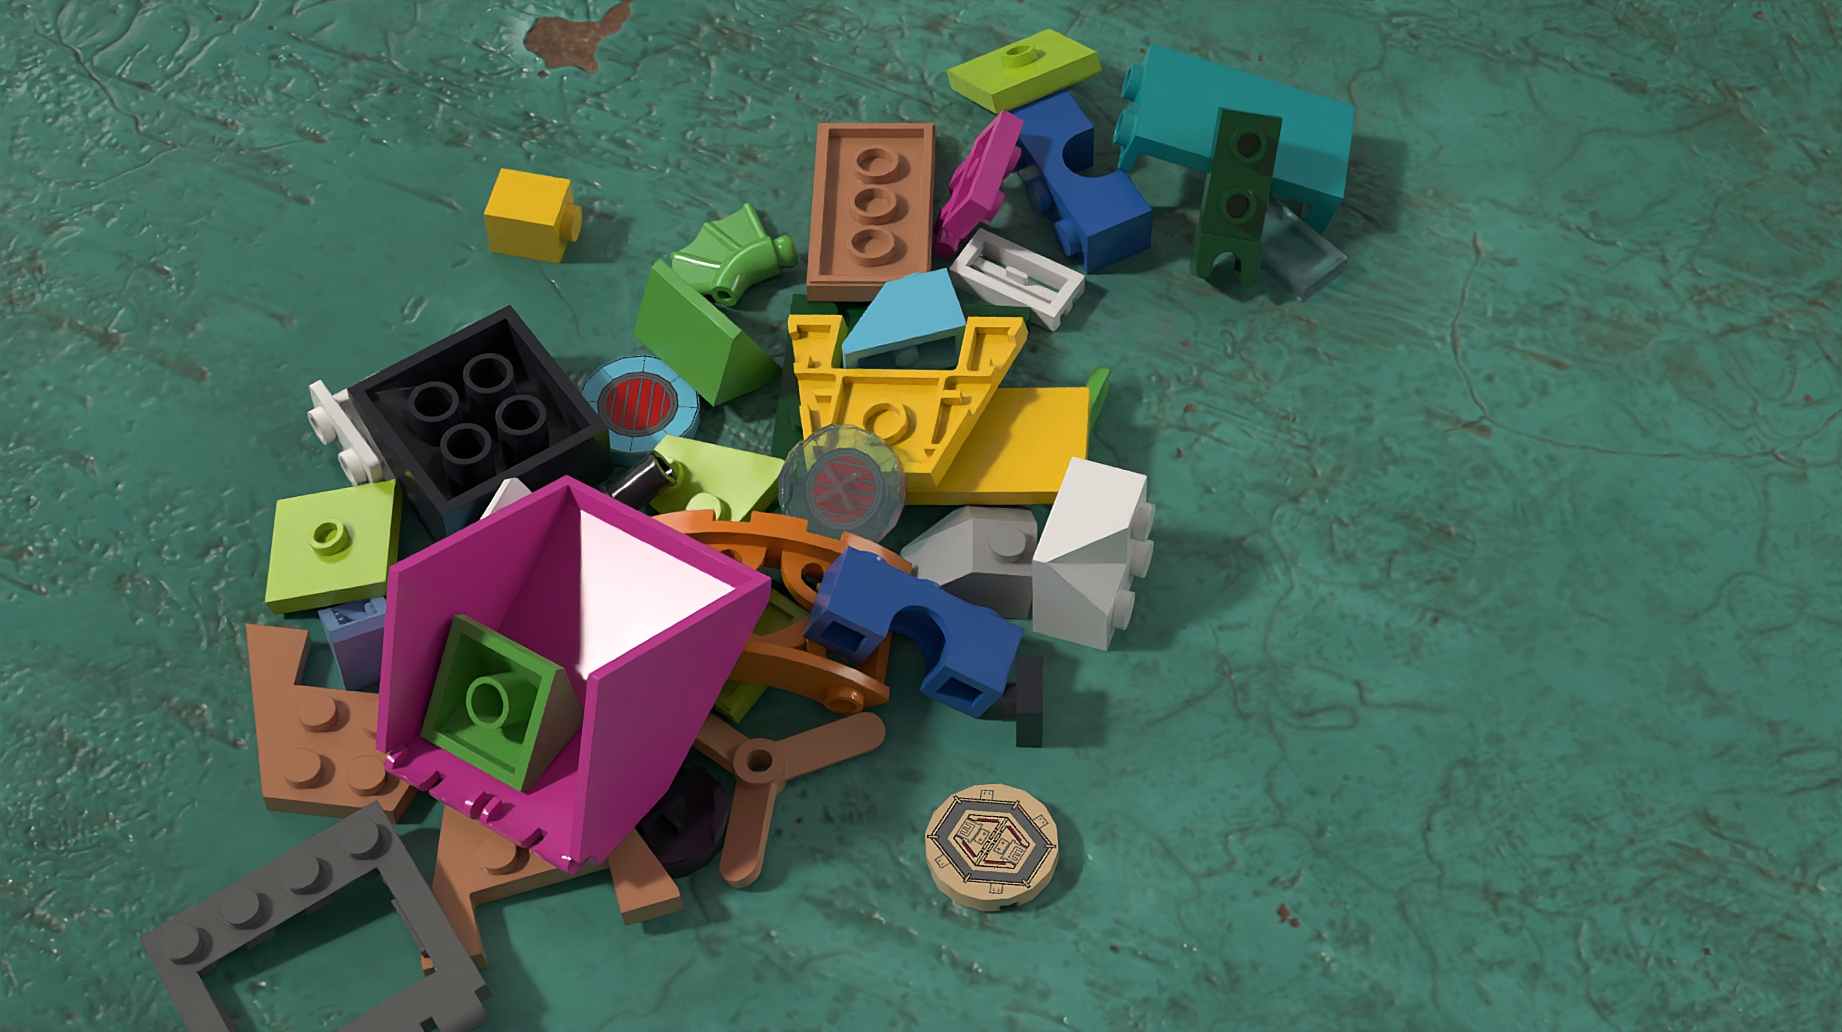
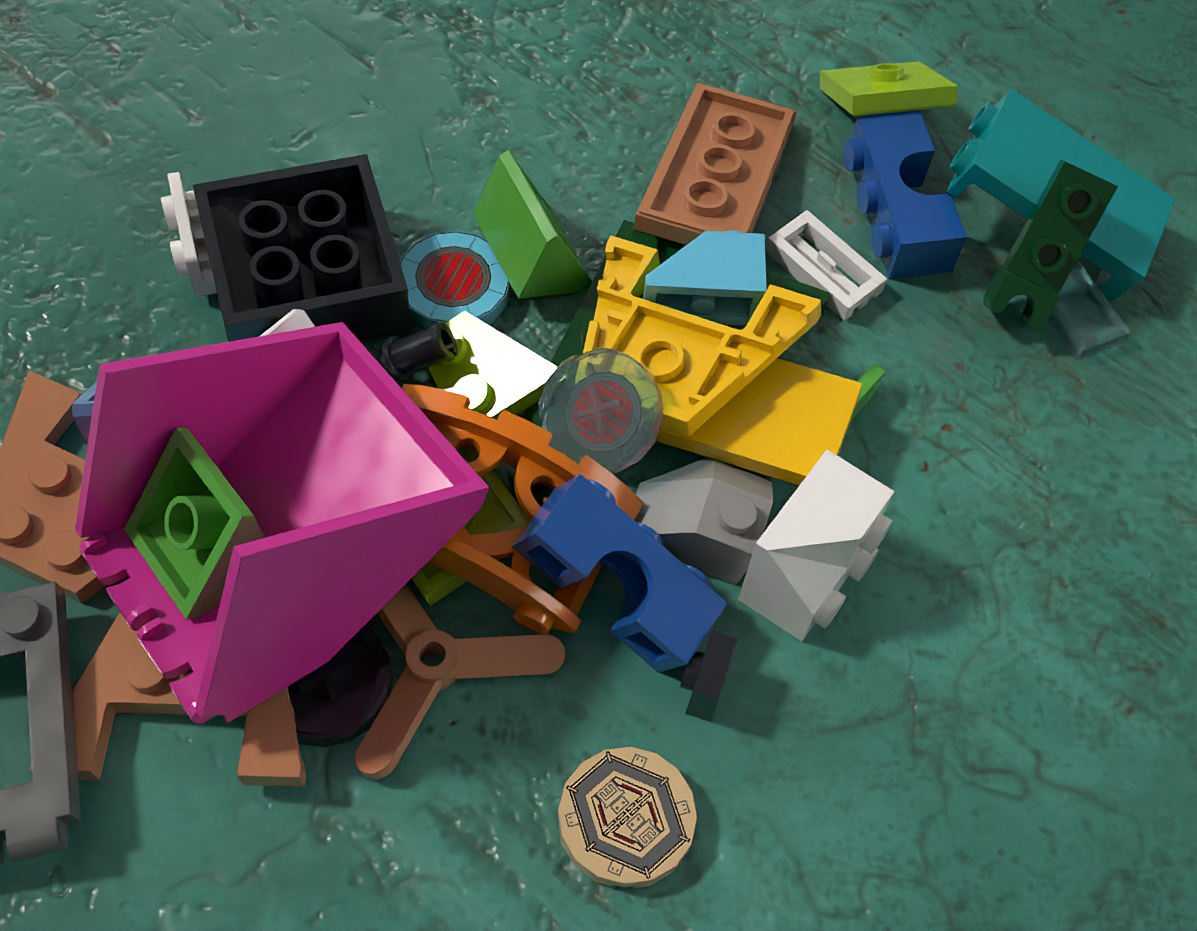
camera: 10 degrees right, 5 degrees up
lime plate [265,479,403,615] -> none
yellow brick [484,168,582,264] -> none
bright green arm [670,202,799,306] -> none
dark pink plate [932,109,1024,258] -> none

